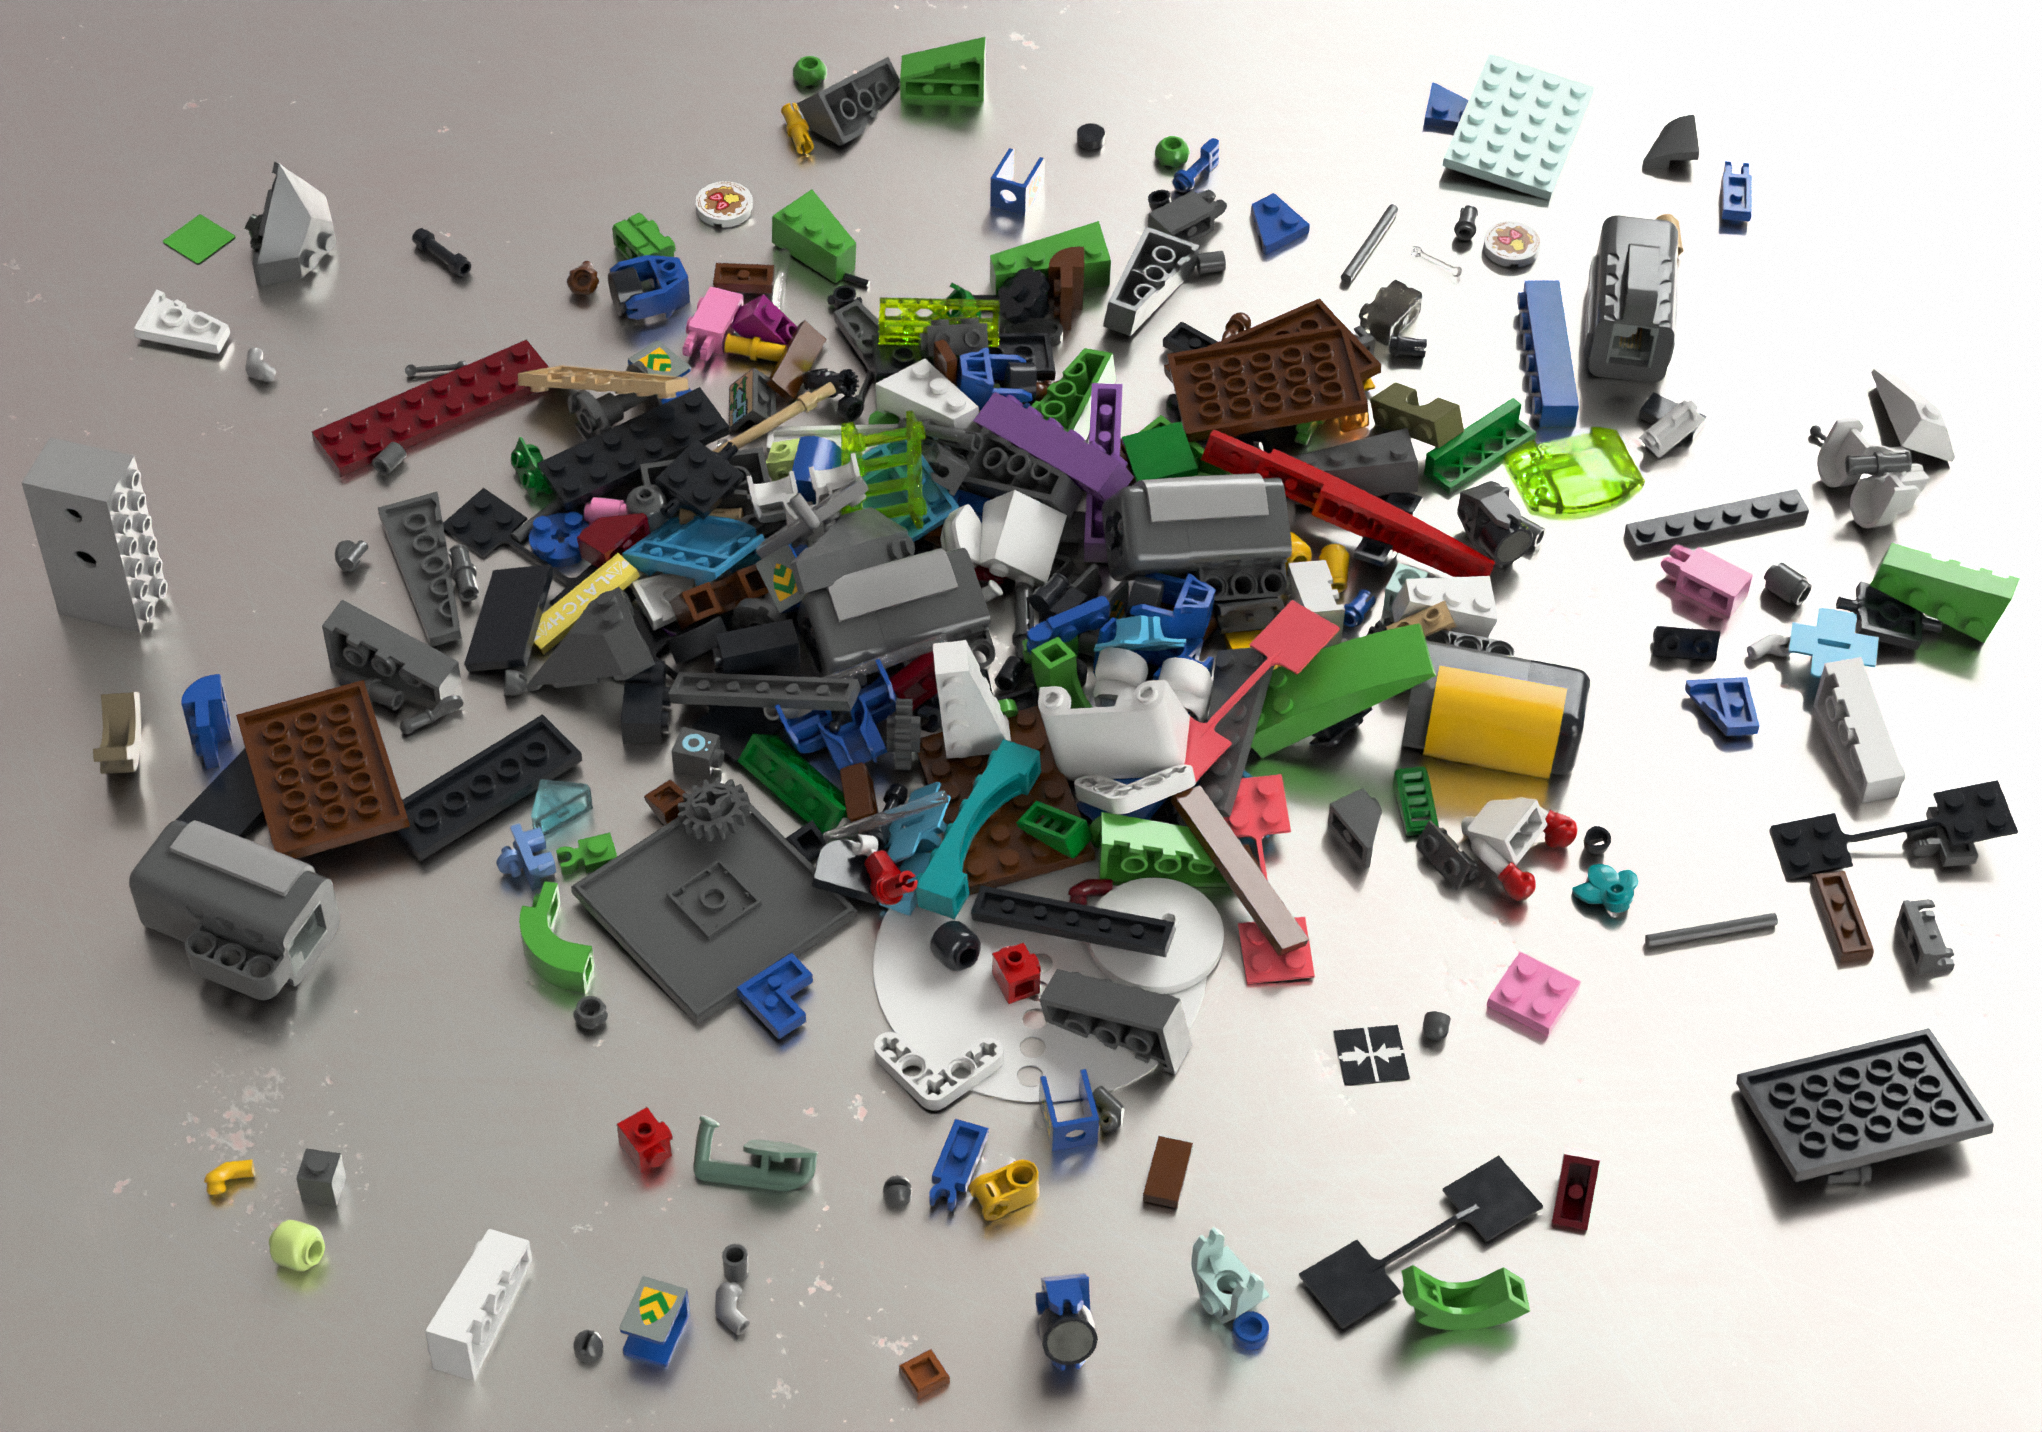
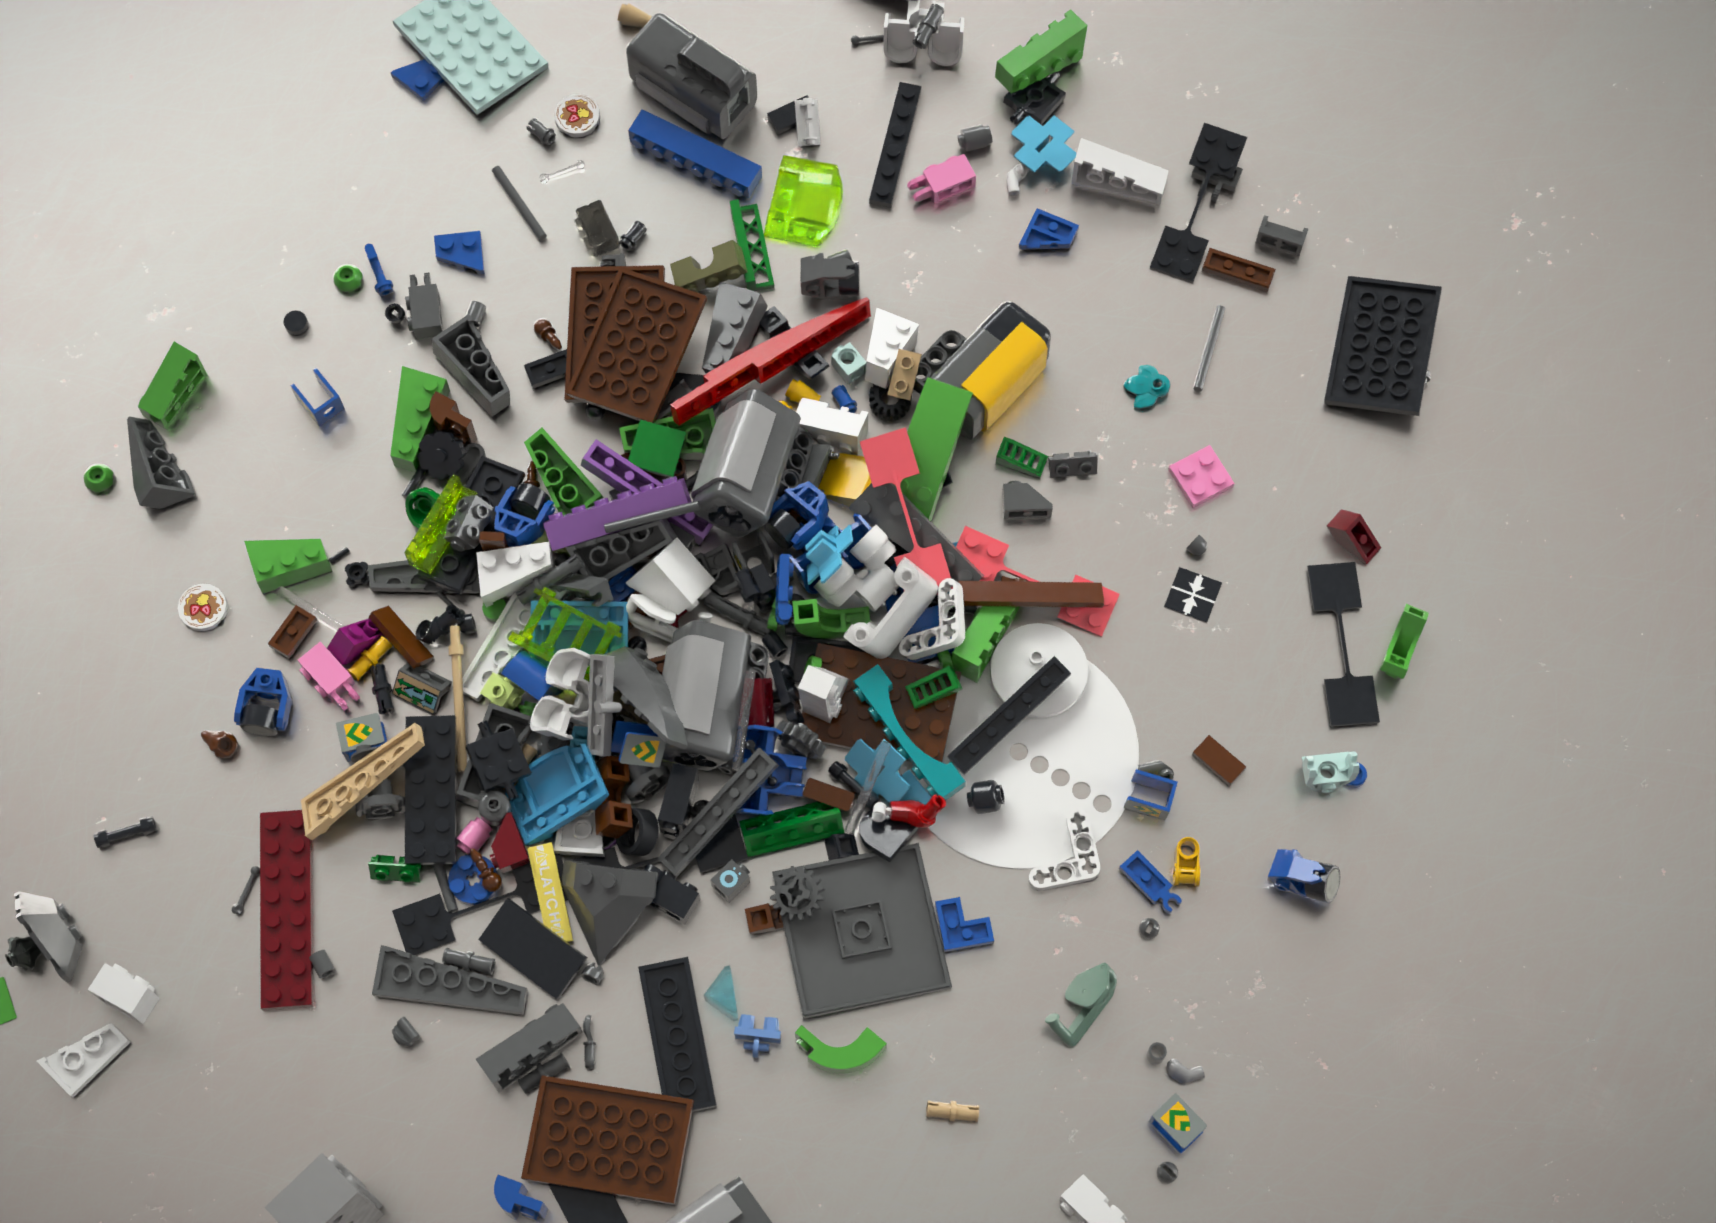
camera: 60 degrees left, 20 degrees up
light grey arm [246,348,276,382] -> none
bright green plate [556,832,617,875] -> none
dark grey plate [573,996,608,1029] -> none
bright green brick [612,212,676,260] -> none
red brick [617,1107,673,1173] -> none
yellow pin [781,103,814,154] -> none
dark orange tile [899,1349,950,1400] -> none
red brick [992,942,1041,1004] -> none
dark grey wedge [1039,969,1192,1075] -> none
dark red arm [1067,879,1113,905] -> none
white torso [1461,797,1579,901] -> none
black hinge [1583,826,1612,855] -> none
black hinge [1652,625,1721,661] -> none
none -> white brick [88,963,160,1024]
none -> black pin [370,664,394,715]
none -> reddish brown bar [470,848,502,892]
none -> dark grey bar [604,500,701,533]
none -> tan pin [926,1100,979,1122]

